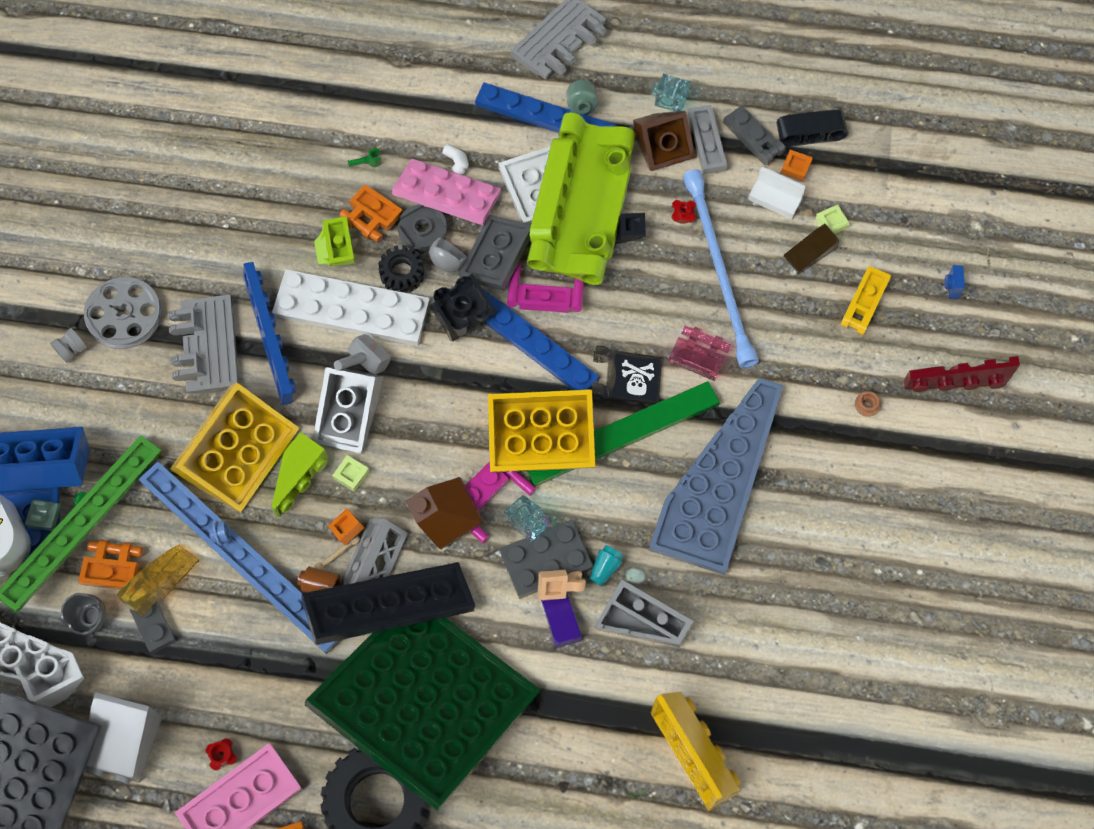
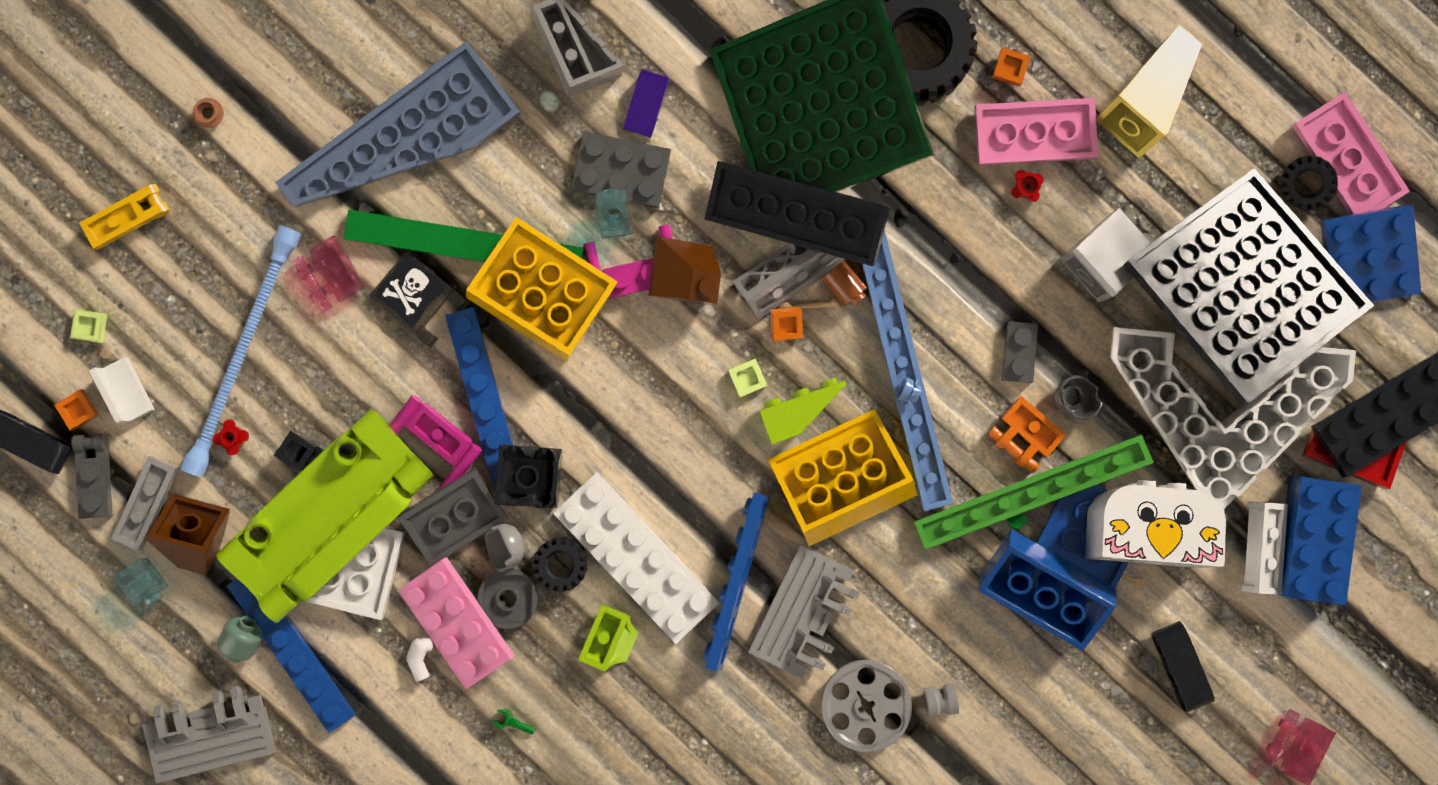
camera: 150 degrees left, 20 degrees up
sand green tile [25,499,61,531] -> none
clear yellow slope [116,544,199,617] -> none
light grey slope [313,366,383,453] -> none
light grey piece [334,334,391,375] -> none
orange plate [339,184,403,243] -> none
light nougat plate [537,570,586,600] -> none
teal cone [589,545,624,587] -> none
dark brown slope [784,224,840,274] -> none
dark red wing [904,356,1020,392] -> none
blue plate [944,265,965,299] -> none

